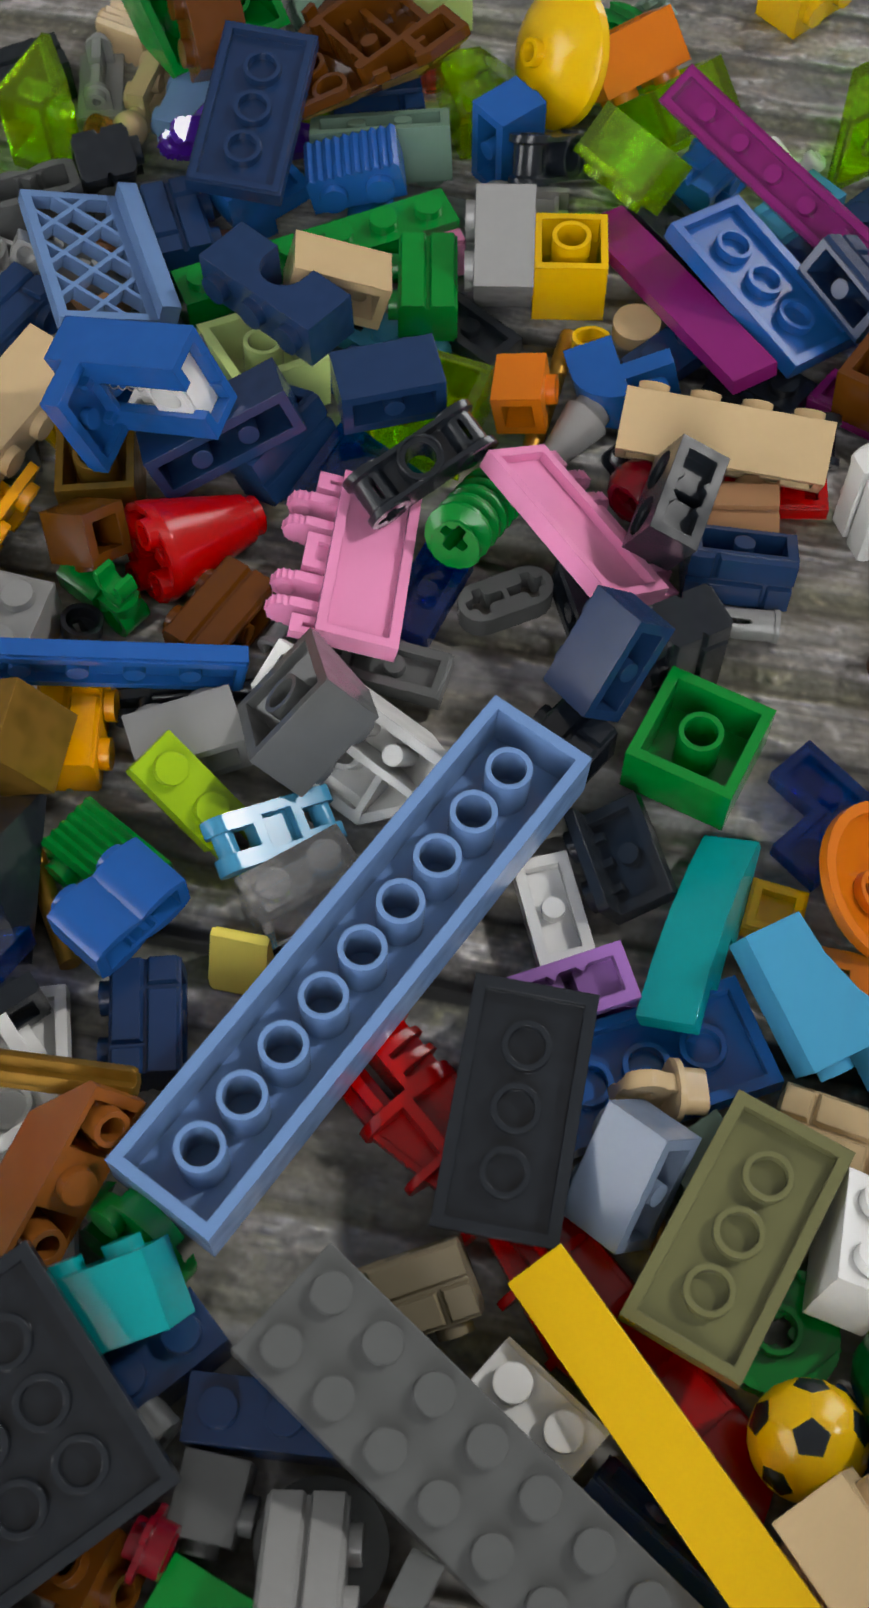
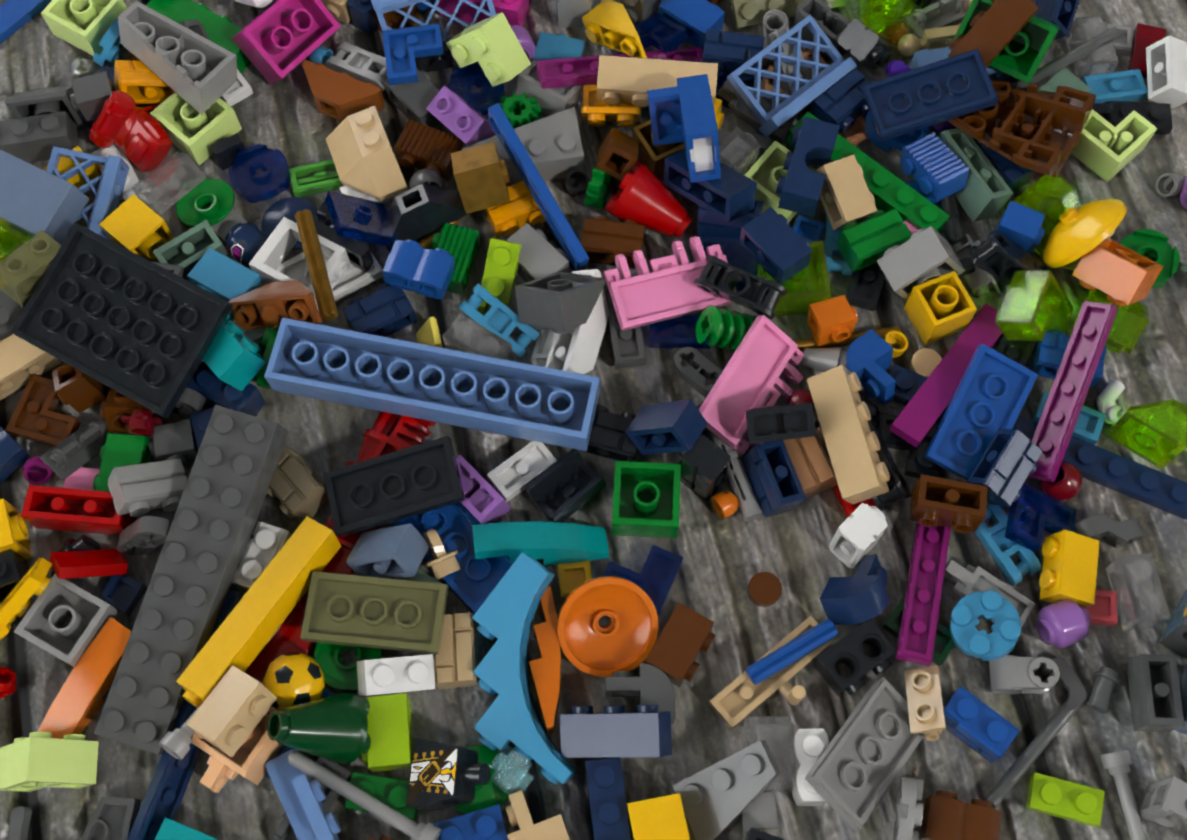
camera: 65 degrees right, 5 degrees up
none -> orange hinge [711,491,739,520]

